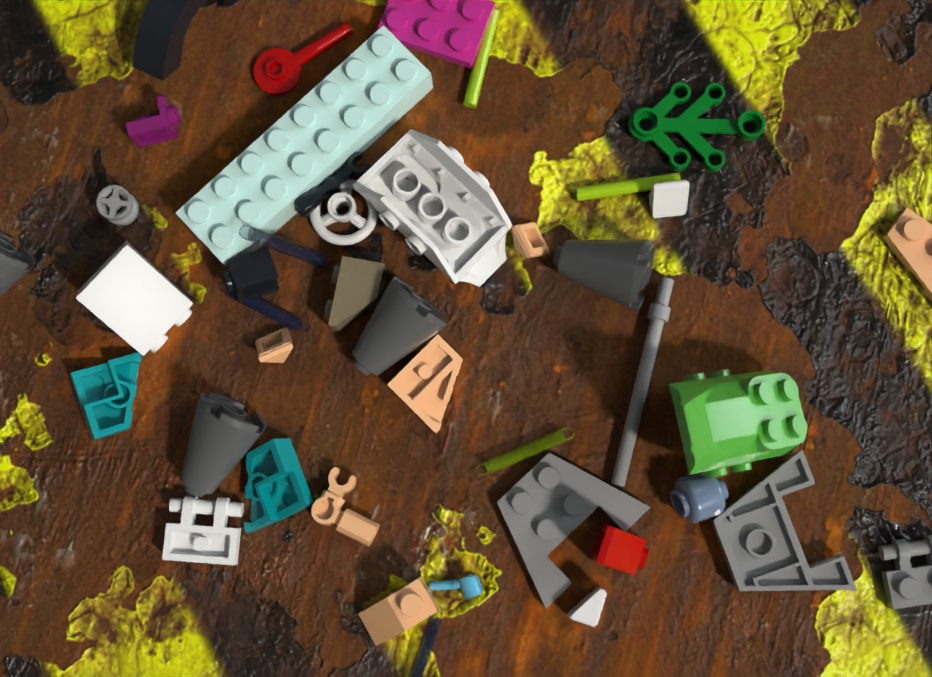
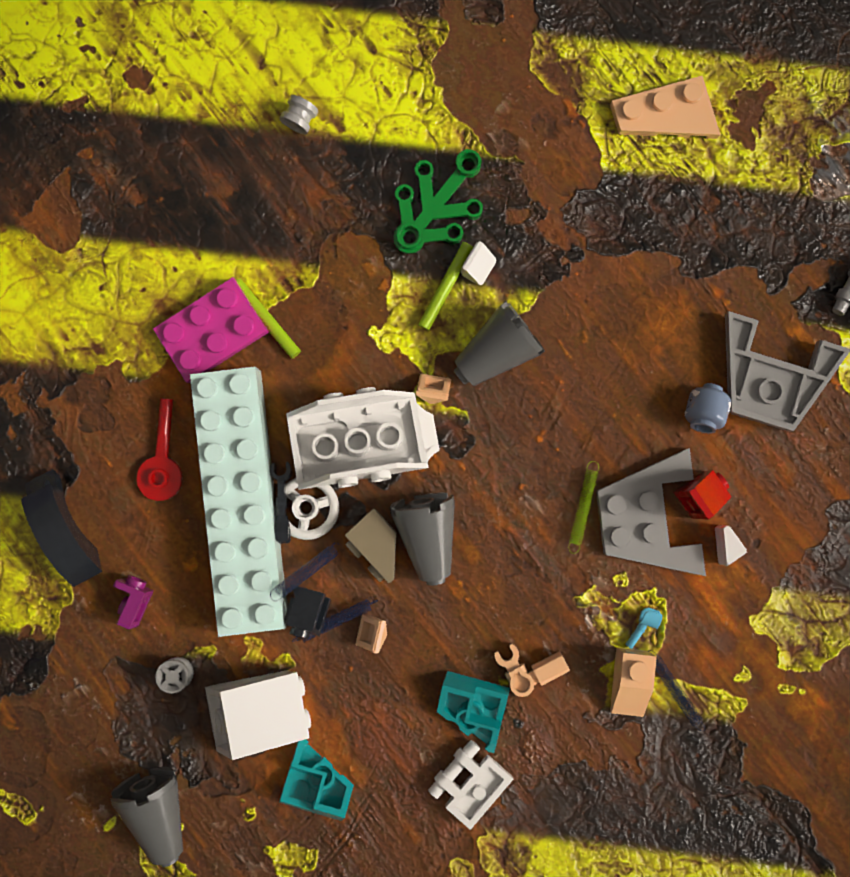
camera: 60 degrees left, 5 degrees up
dark grey cone [180,392,267,497] -> none
light nougat wing [387,334,463,433] -> none
light grey bar [610,277,674,487] -> none
bright green slope [669,369,808,479] -> none

